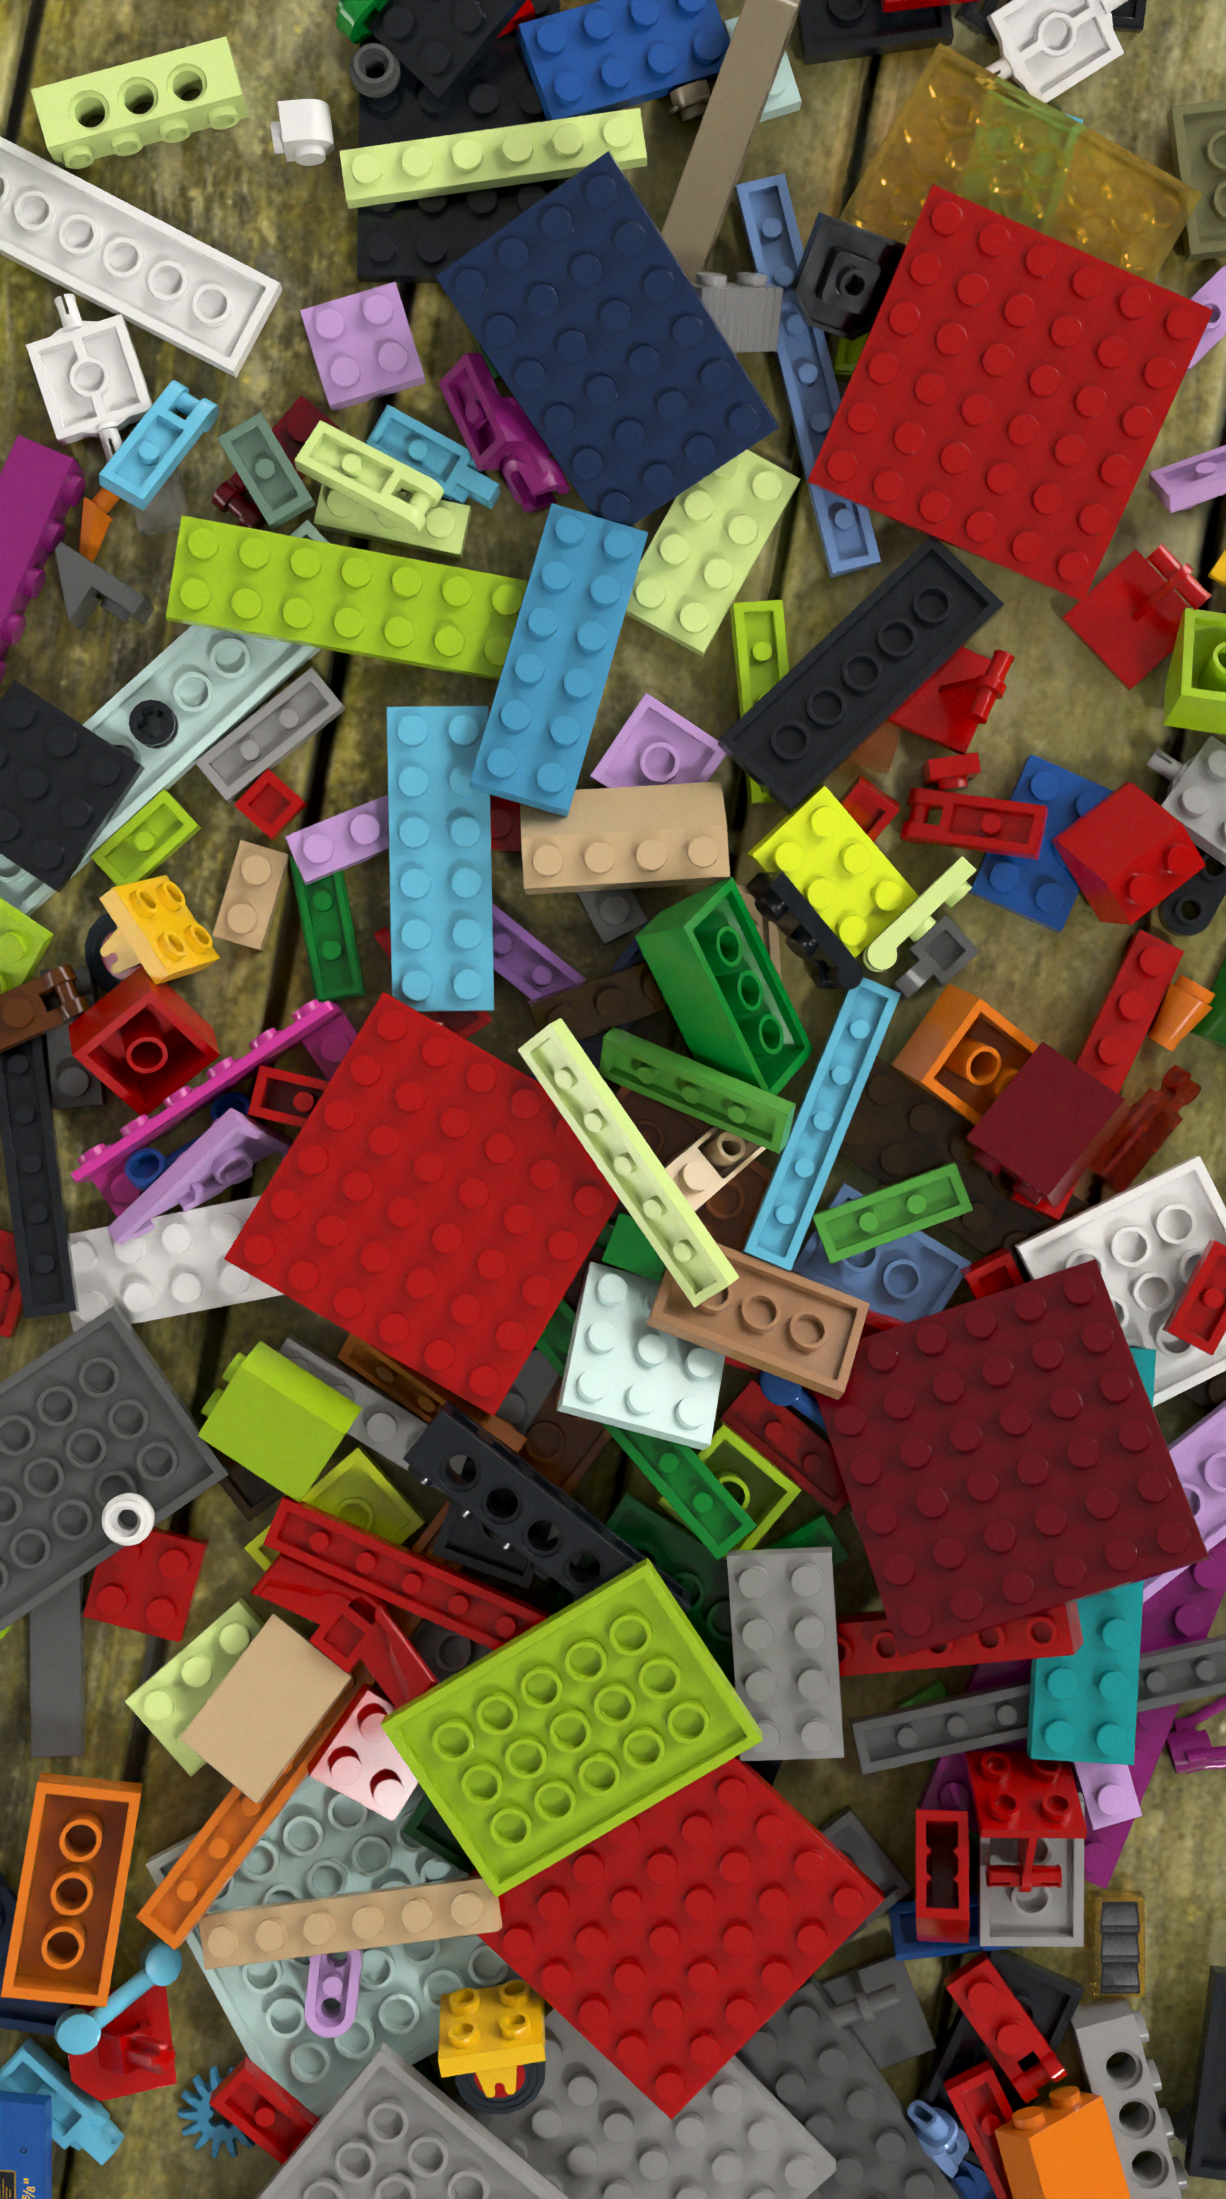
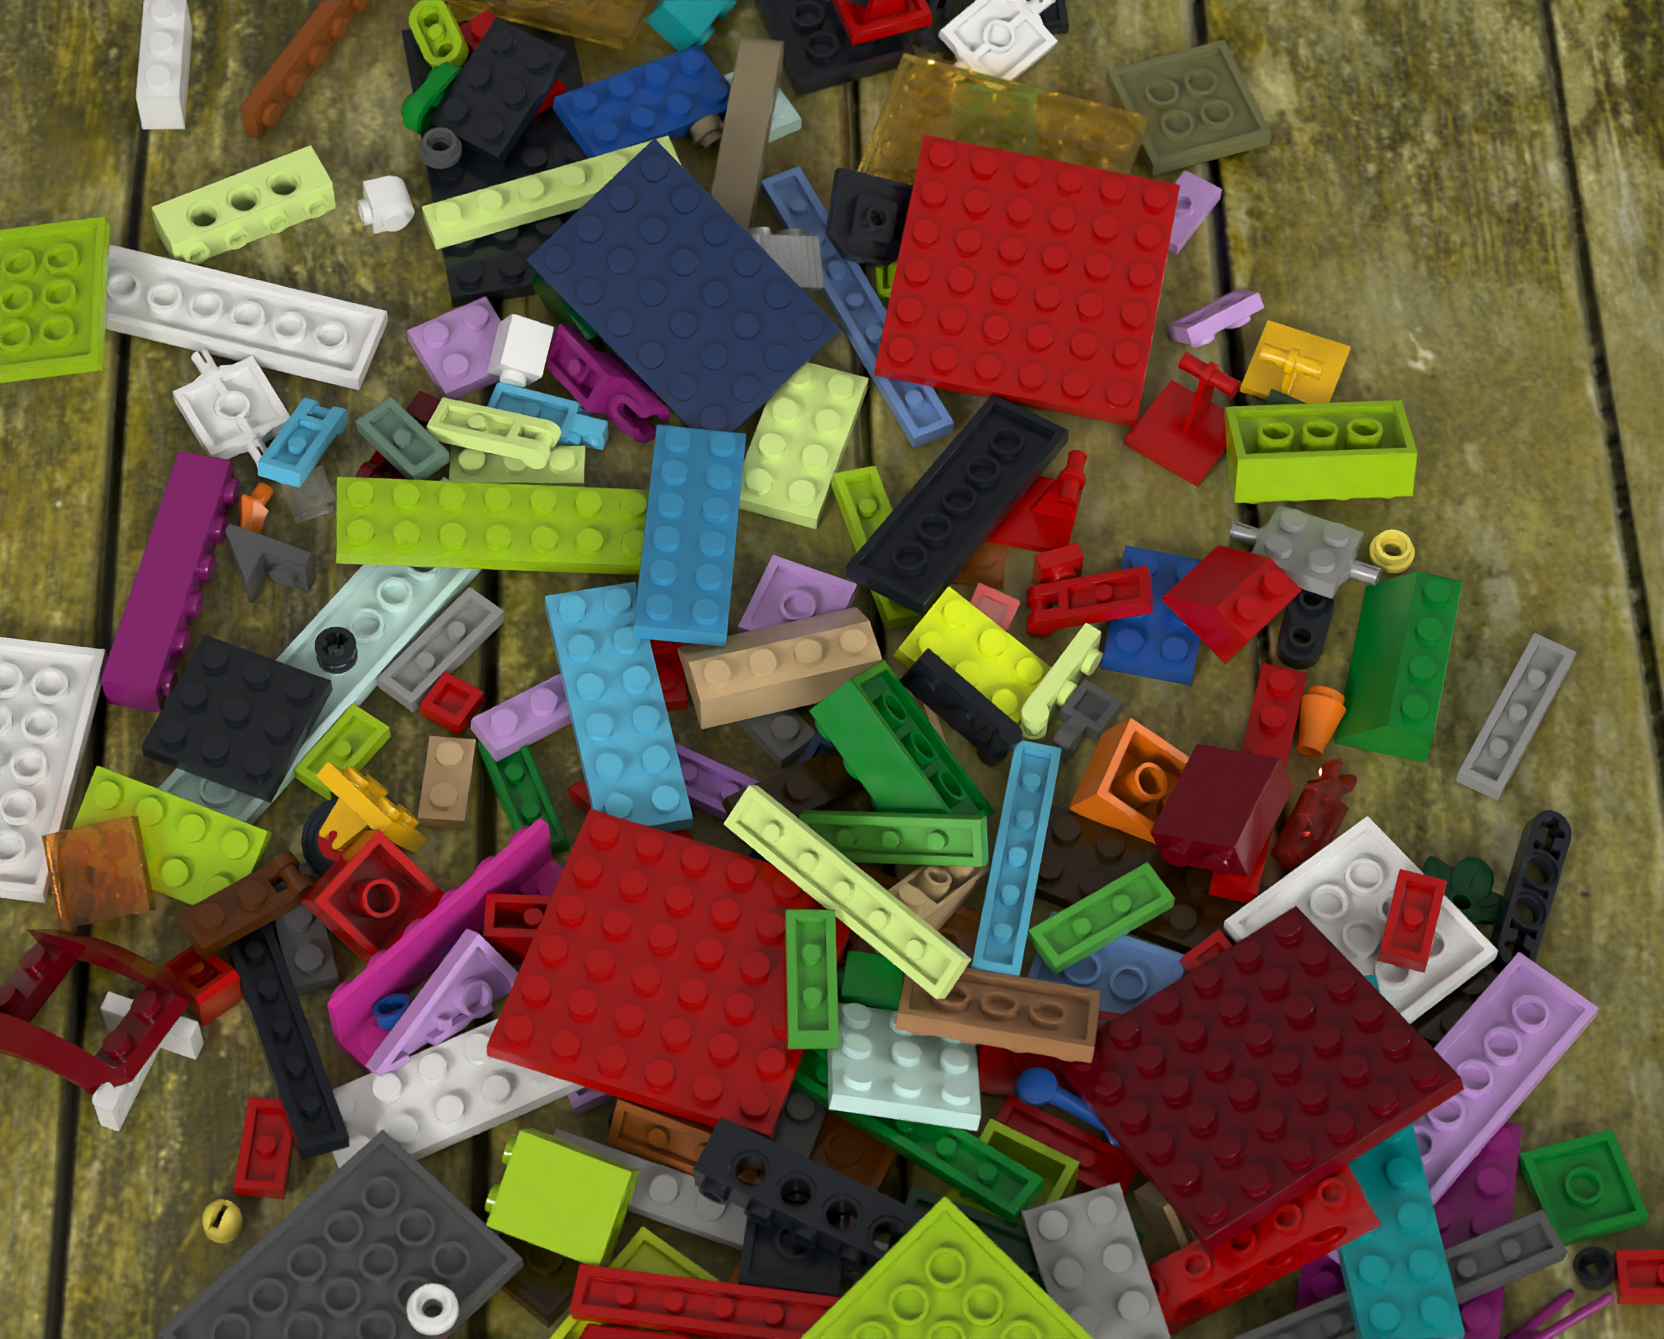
camera: 15 degrees left, 30 degrees down
none -> white brick [487,314,554,388]
none -> bright green plate [785,910,839,1049]

